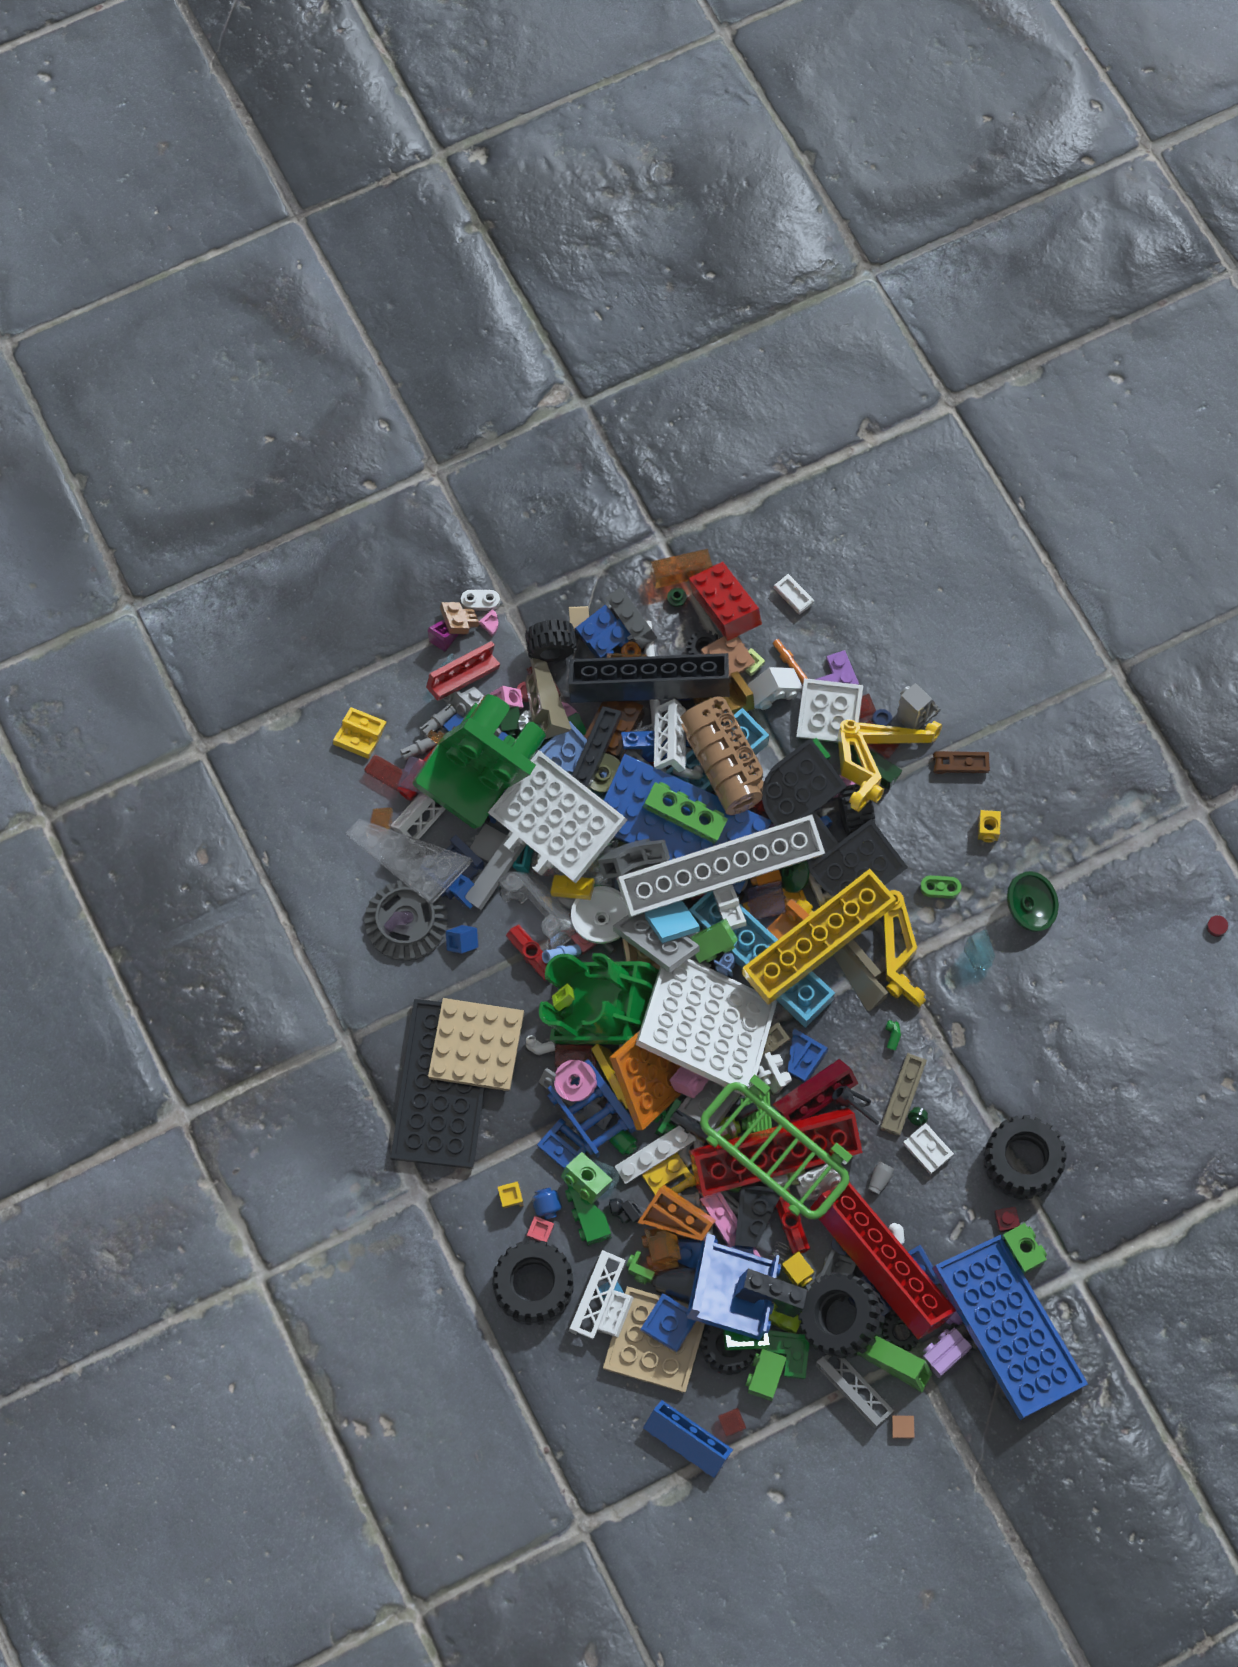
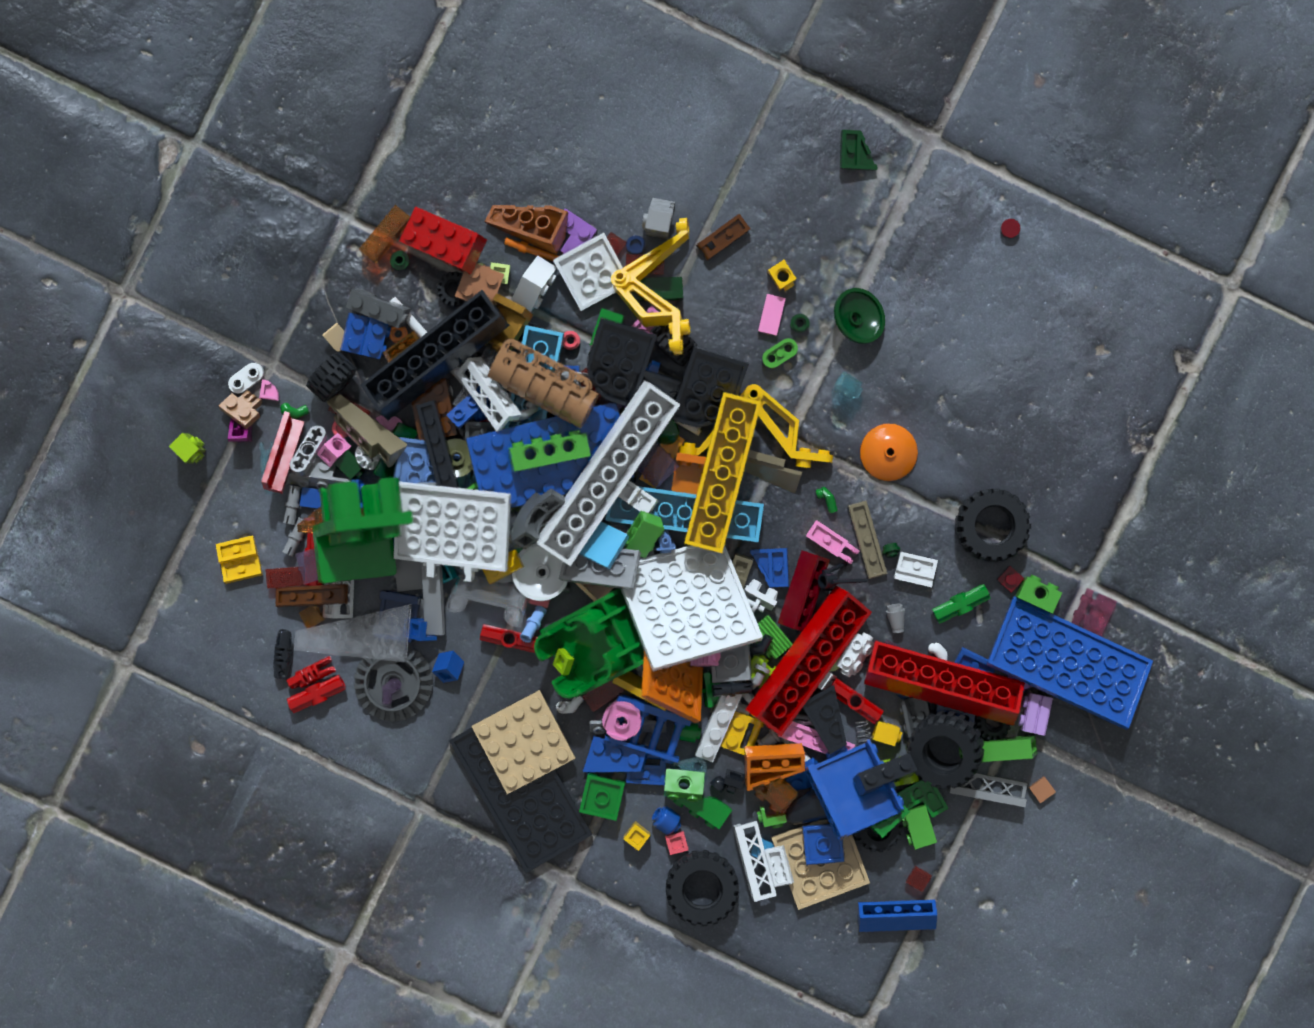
camera: 35 degrees left, 20 degrees up
bright green bar [700,1074,853,1219] -> none
white plate [774,574,814,615] -> none
none -> lime brick [169,433,206,464]
none -> black hinge [273,629,292,679]
none -> reddish brown tile [275,584,348,607]
none -> green arm [280,403,310,419]
none -> red hinge [287,656,336,689]
none -> red piece [287,674,346,714]
none -> light grey beam [290,426,327,476]
none -> dark orange wedge [485,205,569,254]
none -> coral plate [563,331,580,350]
none -> green panel [579,772,625,821]
none -> blue wing [583,736,648,772]
none -> bright pink tile [758,294,786,336]
none -> dark green plate [790,314,810,333]
none -> bright pink hinge [806,520,860,564]
none -> dark green wing [840,130,878,171]
none -> orange dish [860,424,918,481]
none -> green piece [932,584,991,624]
none -> clear pink plate [1071,588,1117,636]

